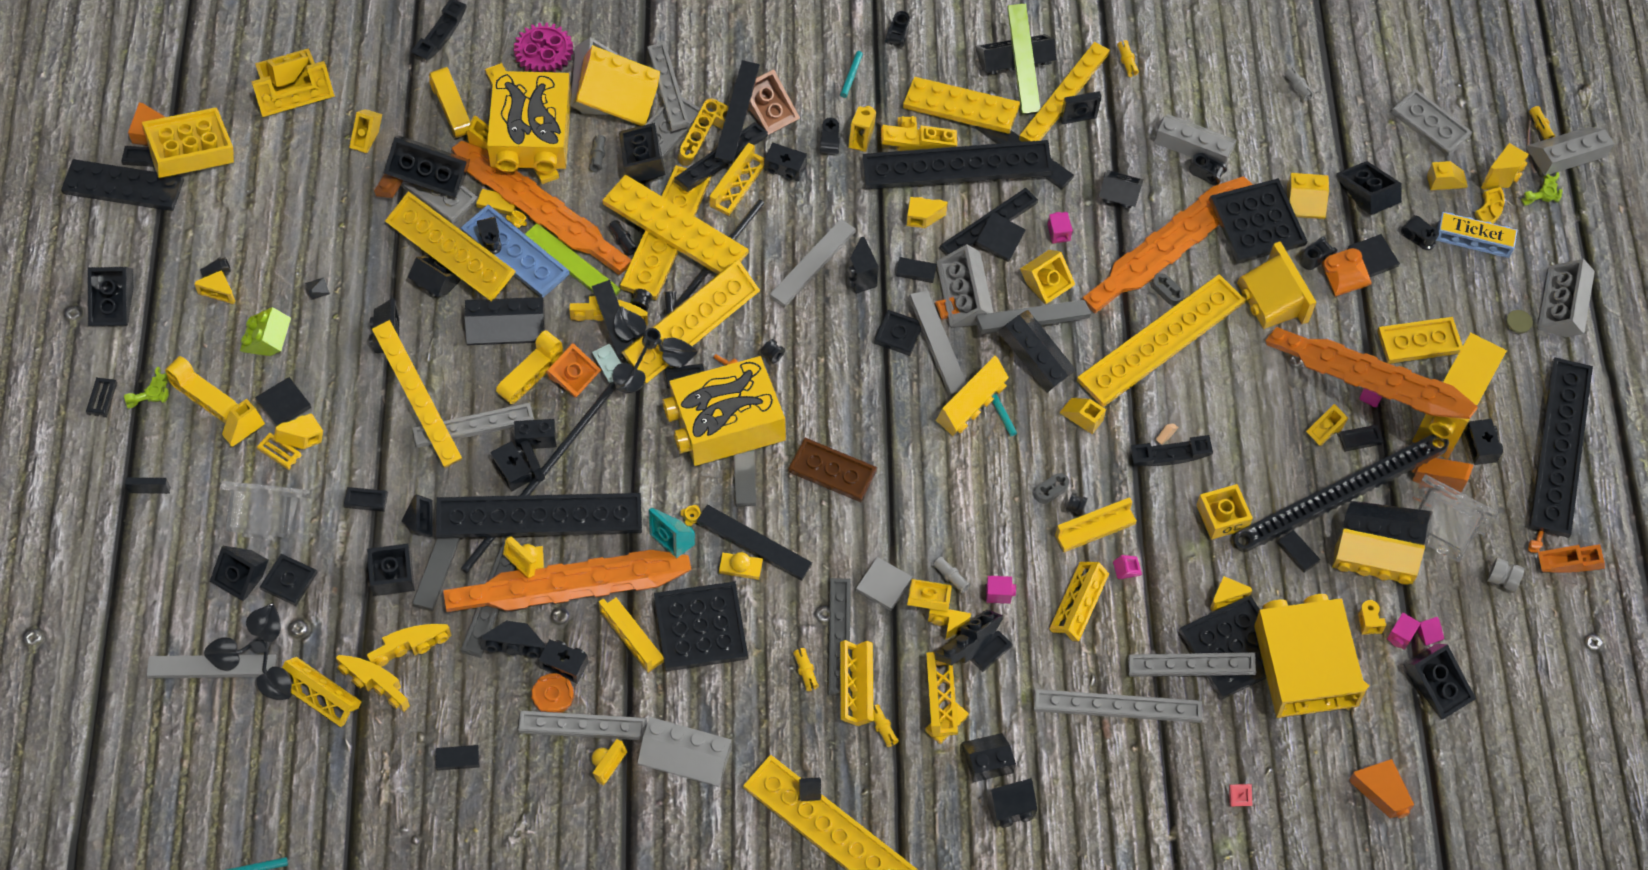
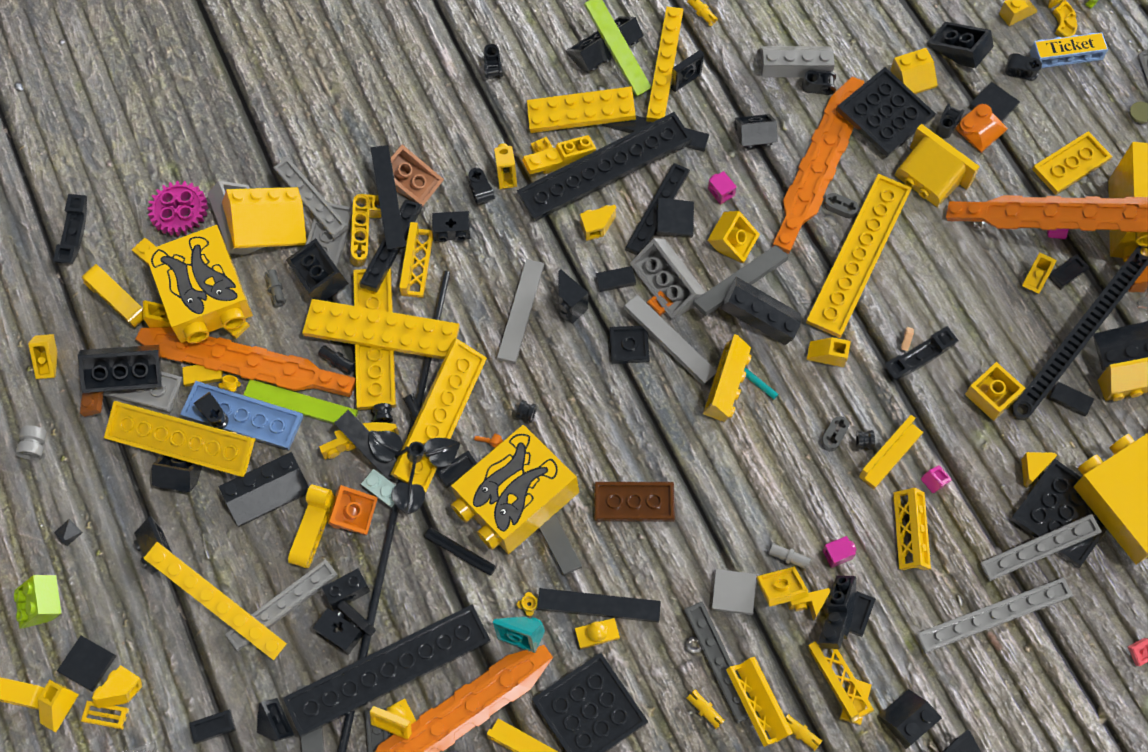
camera: 20 degrees left, 5 degrees up
teal bar [840,51,863,98] -> none
none -> light grey wheel [15,425,47,460]
none -> black axle [425,528,496,576]

